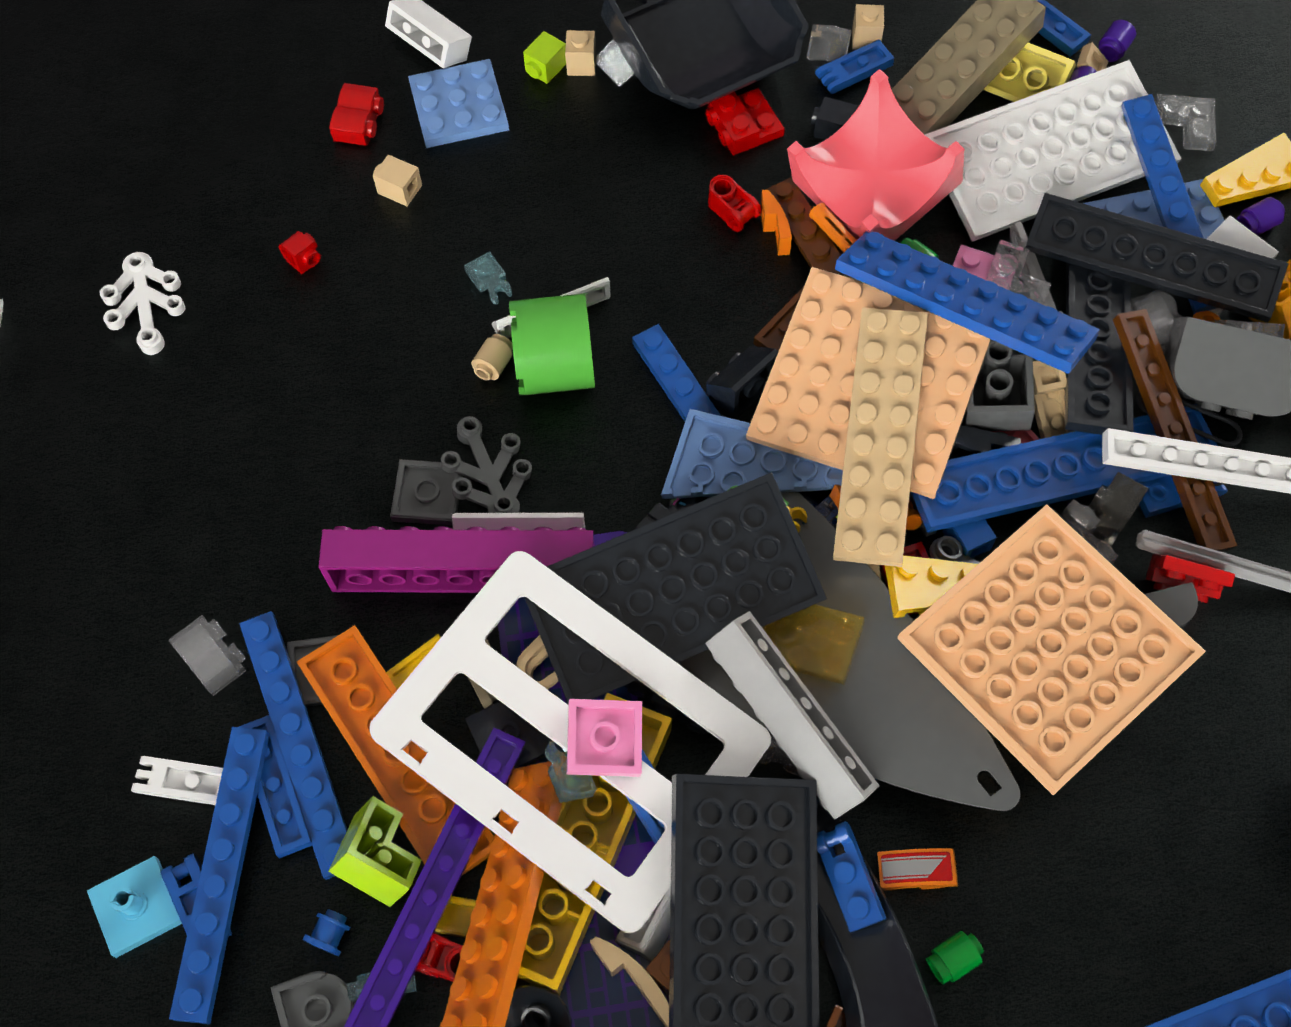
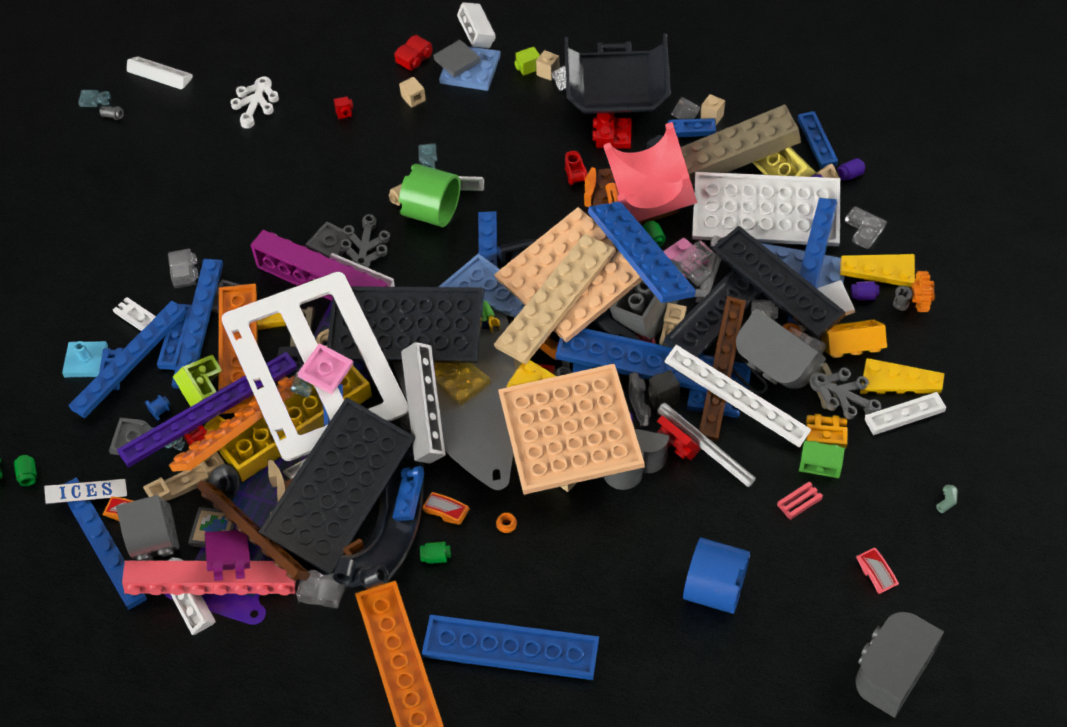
camera: 30 degrees right, 10 degrees down
none -> dark grey tile [434,40,481,78]
none -> orange plate [496,513,517,533]

